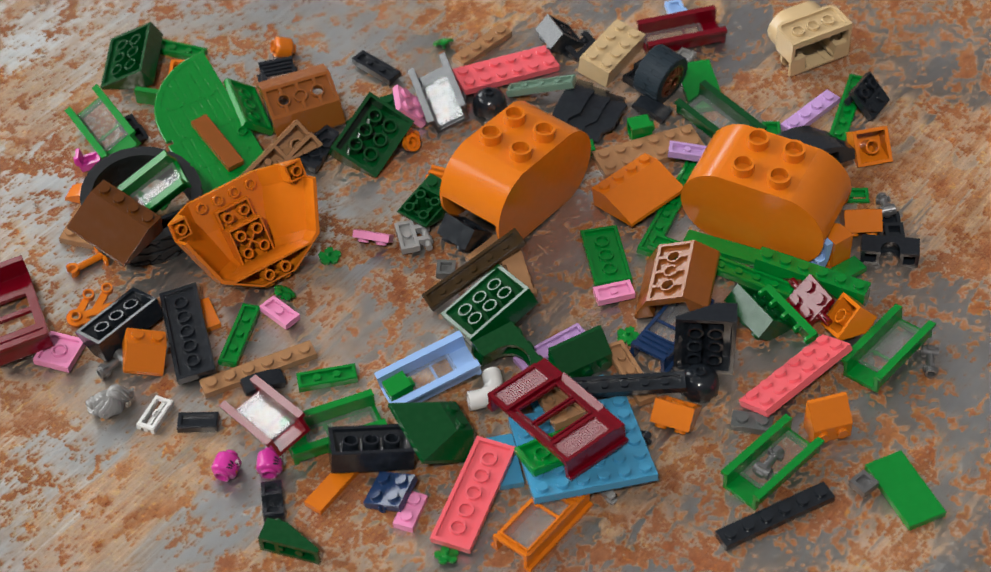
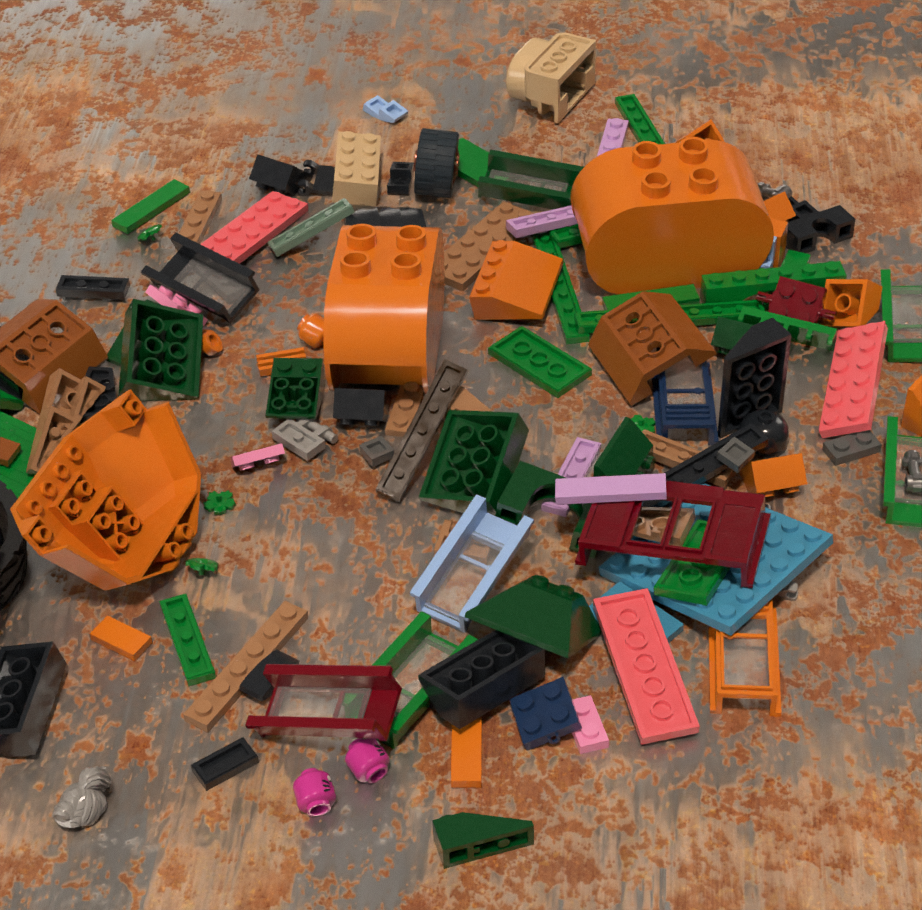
camera: 35 degrees left, 5 degrees down
flat silver bar [96,349,123,379] -> none
orange slope [122,328,167,377] -> none
white tile [136,395,174,435] -> none
black plate [159,282,217,385] -> none
bright pink plate [259,295,300,330] -> none
black slope [261,480,285,522] -> none
green tile [296,363,358,393] -> none
green brick [381,371,415,402] -> none
green plant [434,546,459,565] -> none
white cylinder [466,367,503,411] -> none
black cylinder [472,87,507,121] -> none
bright pink plate [593,279,635,306] -> none
green brick [627,114,655,140] -> none
black slope [631,95,673,124] -> none
dark red piece [636,5,728,54] -> none
black plate [844,72,890,121] -> none
none -> green tile [111,179,190,234]
none -> lavender tile [555,473,667,505]
none -> dark grey plate [717,437,755,473]

